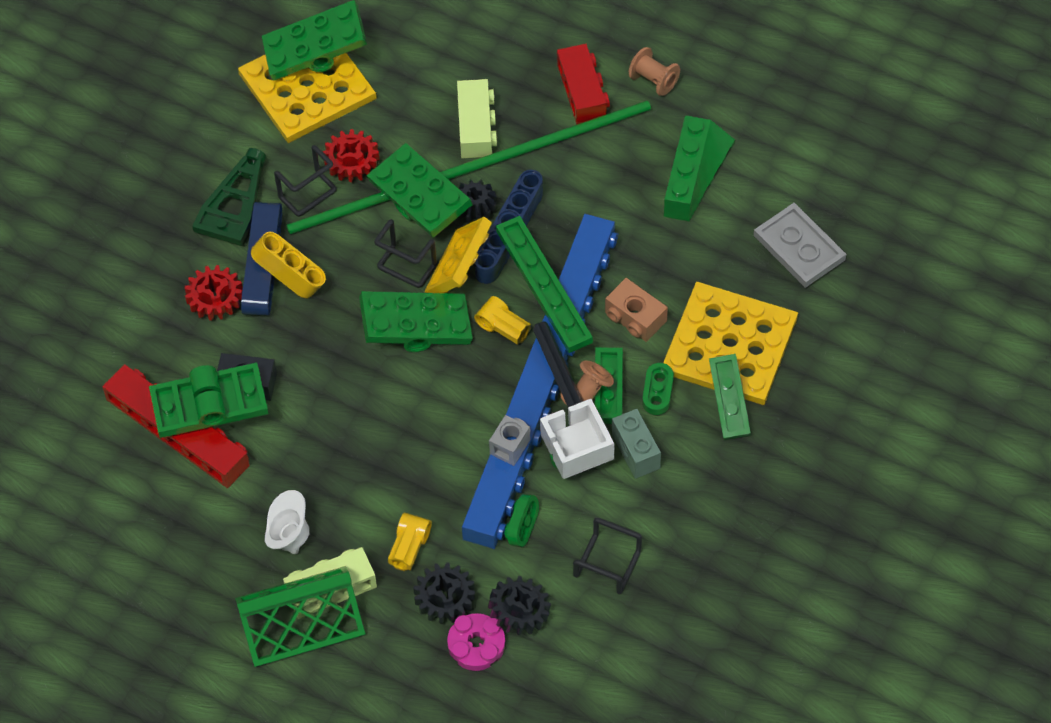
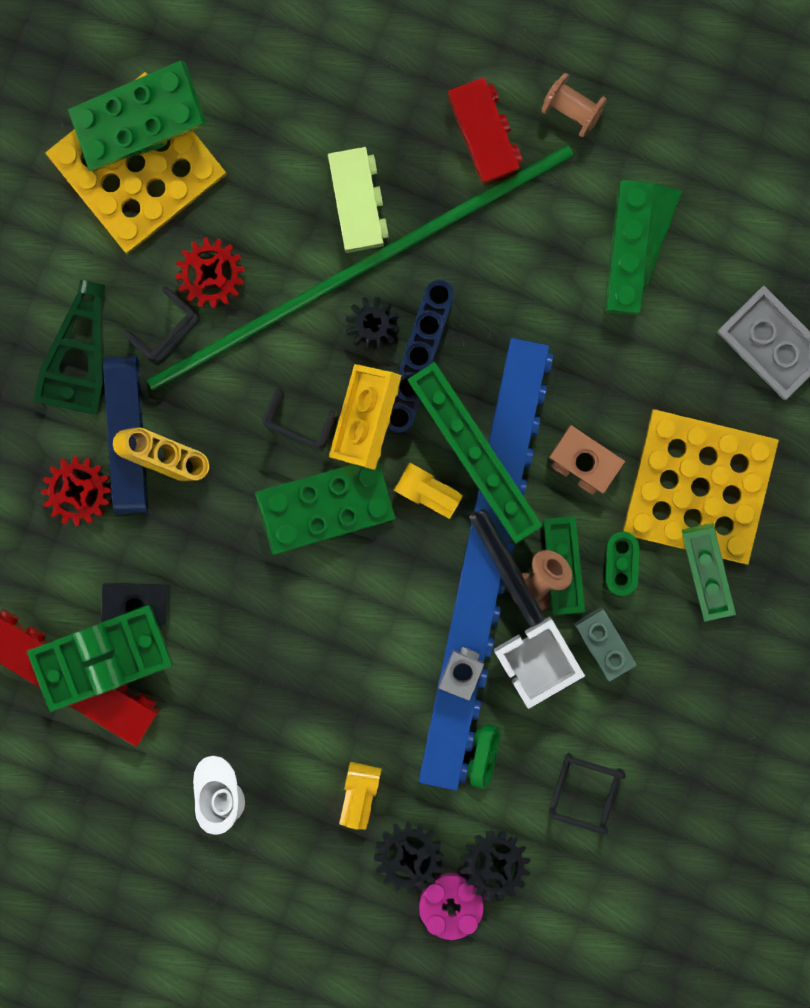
camera: 10 degrees left, 30 degrees up
green fence [235,566,365,667] -> none
yellowish green brick [283,547,377,619] -> none
green plate [367,143,473,238] -> none

